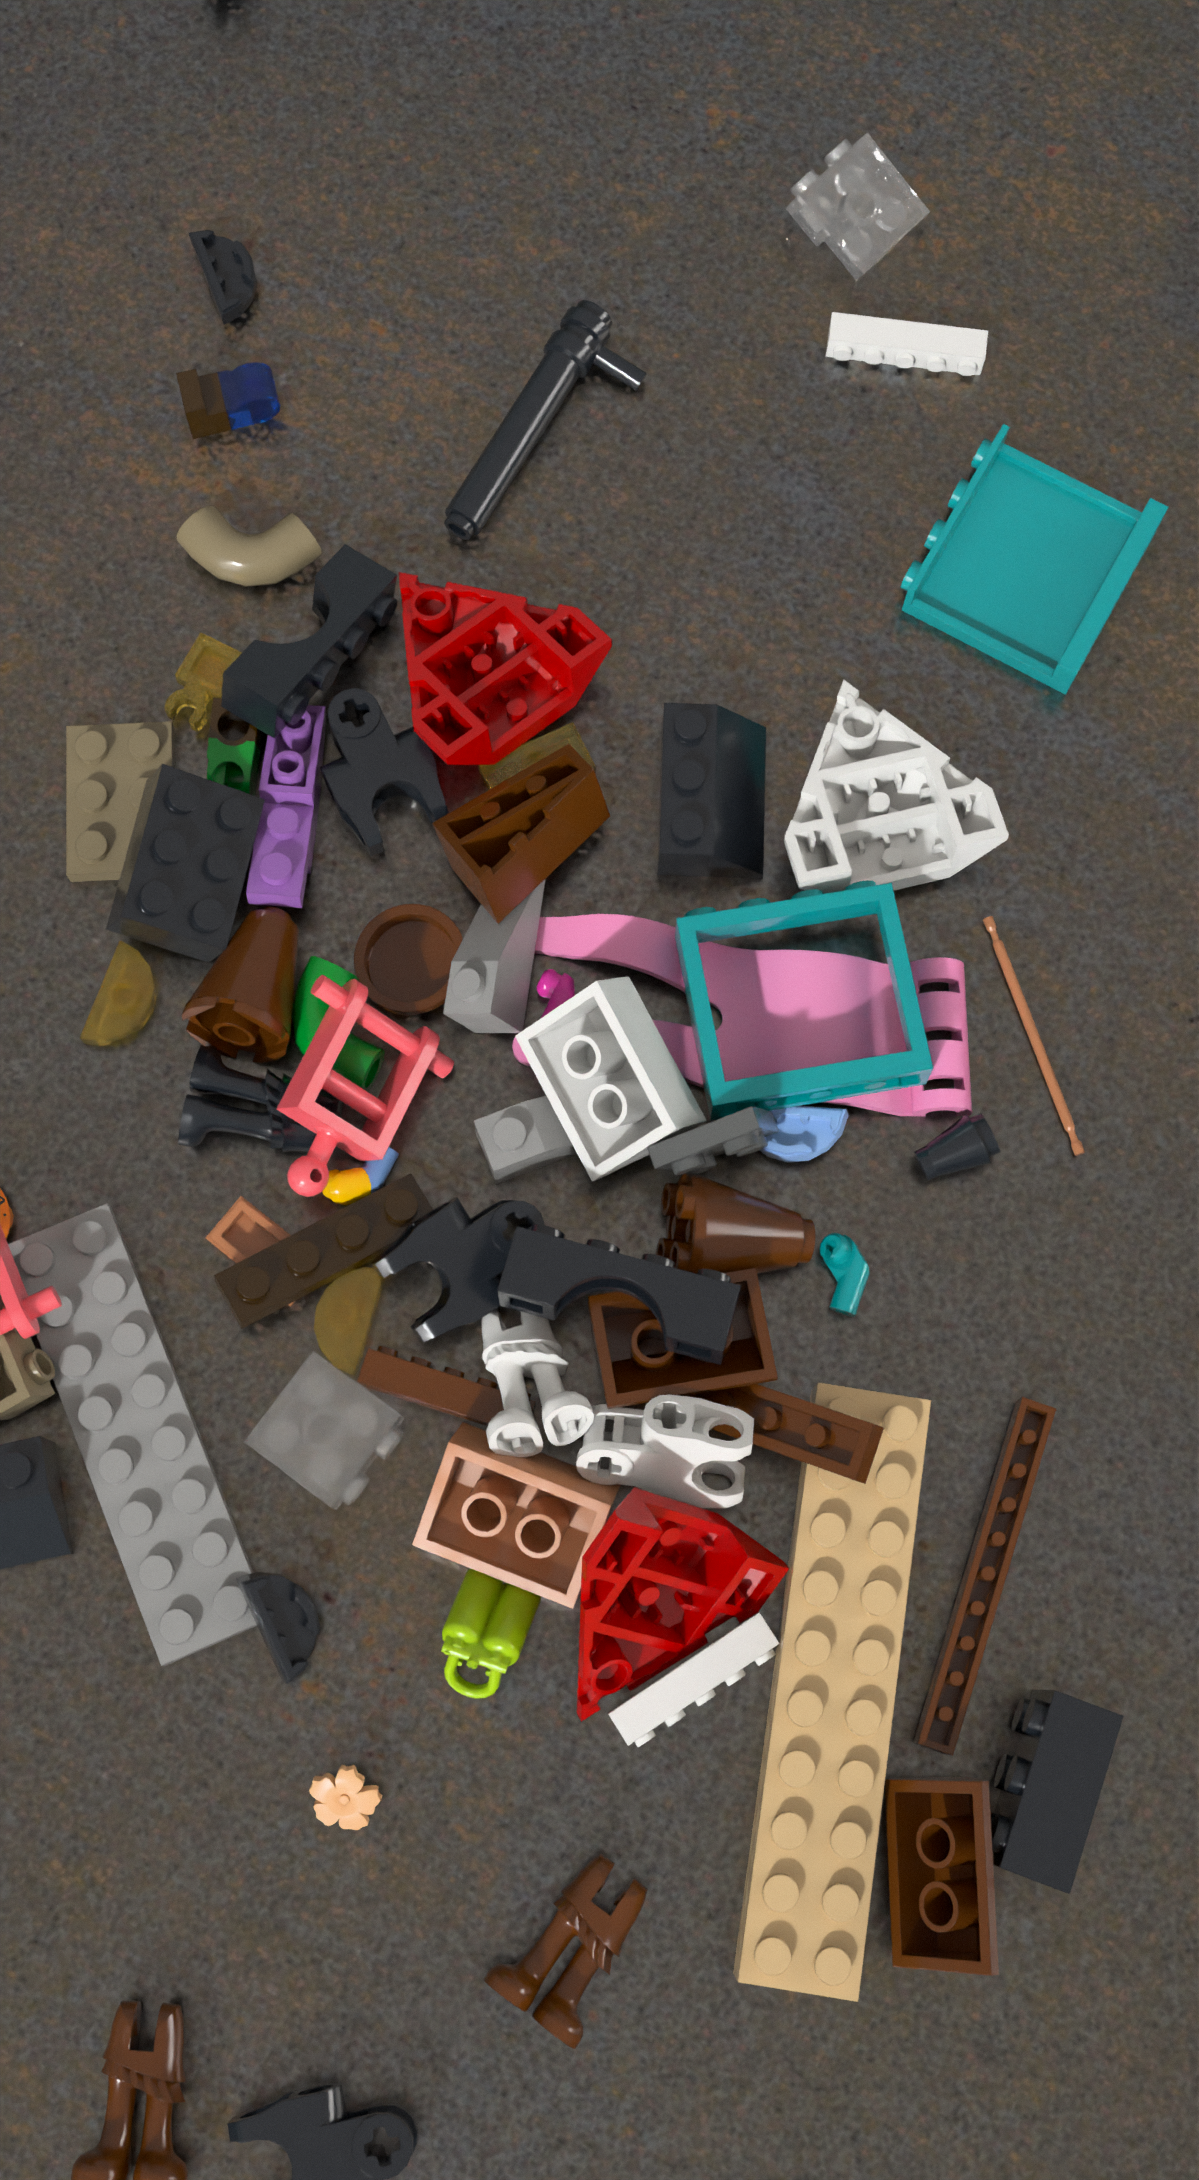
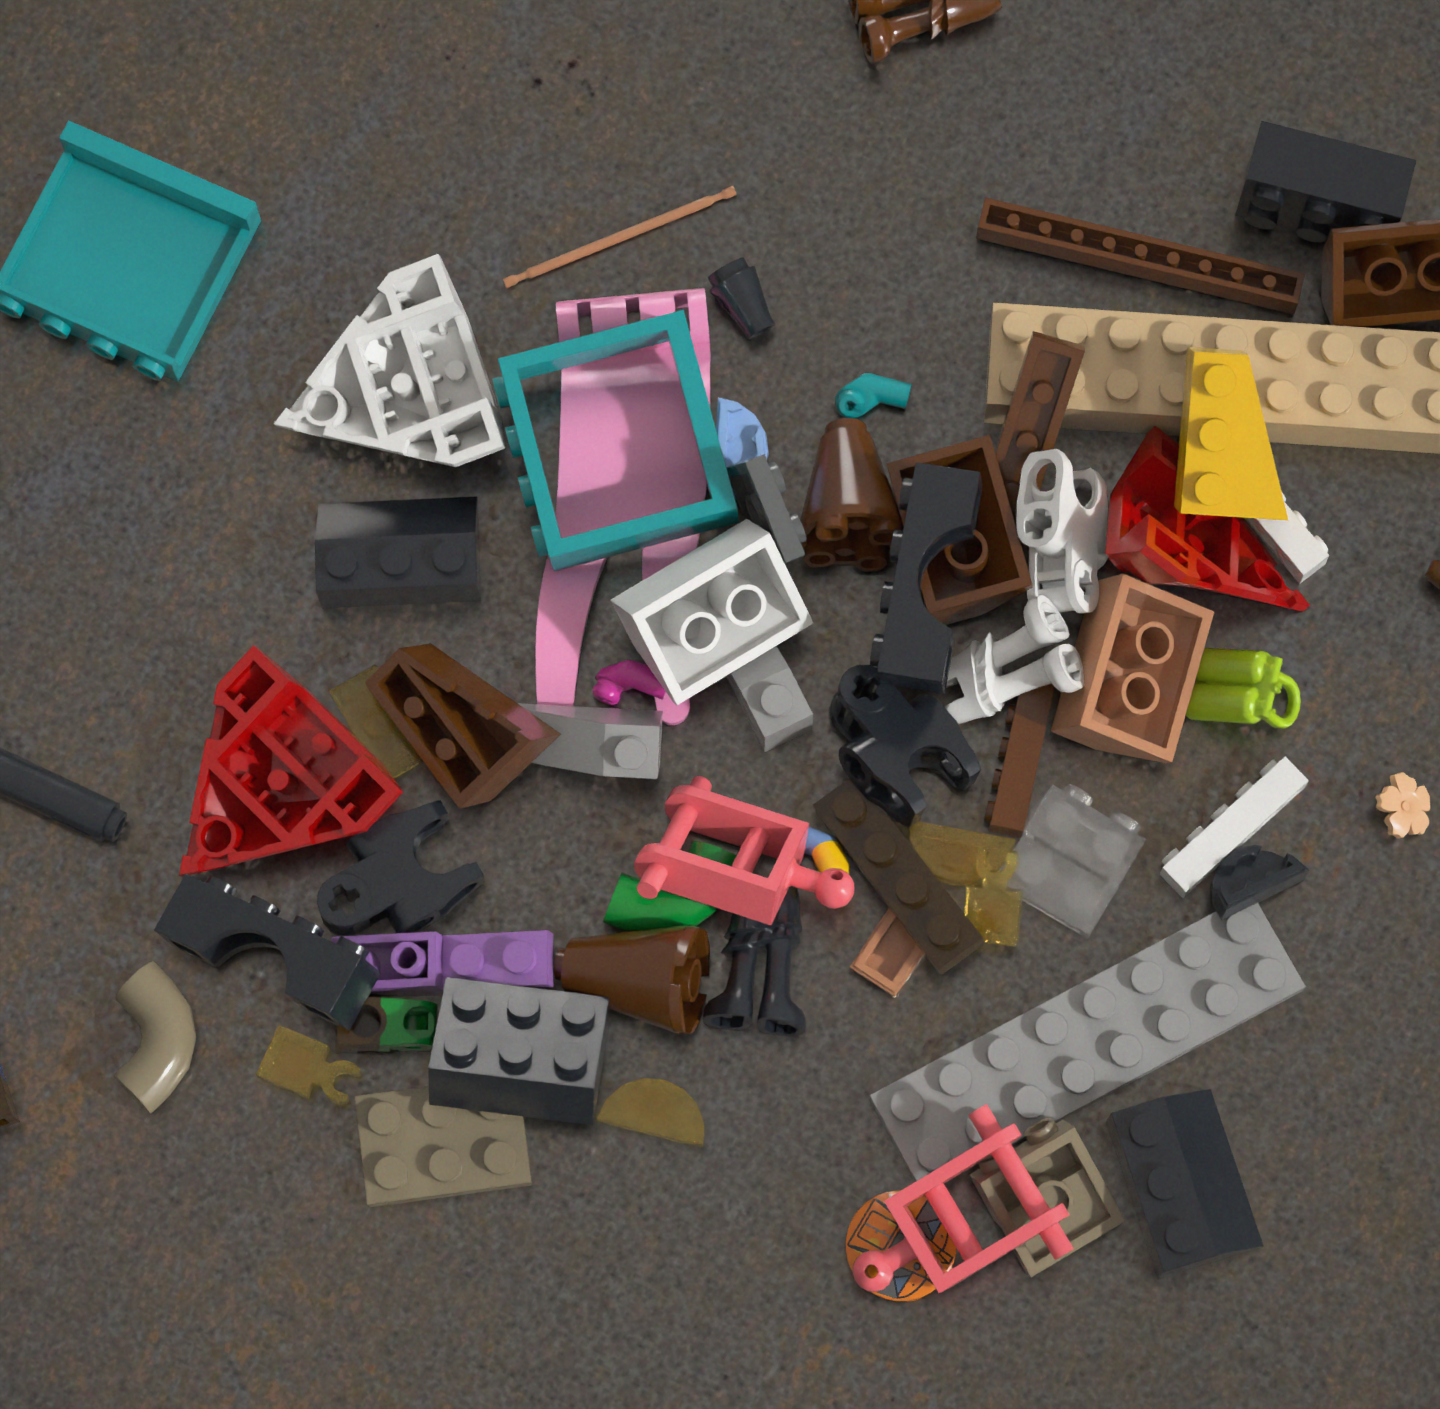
camera: 90 degrees left, 0 degrees up
reddish brown piece [354,904,463,1015] -> none
none -> clear yellow plate [964,847,1023,946]
none -> white piece [1160,756,1309,898]
none -> yellow wedge [1174,347,1289,521]

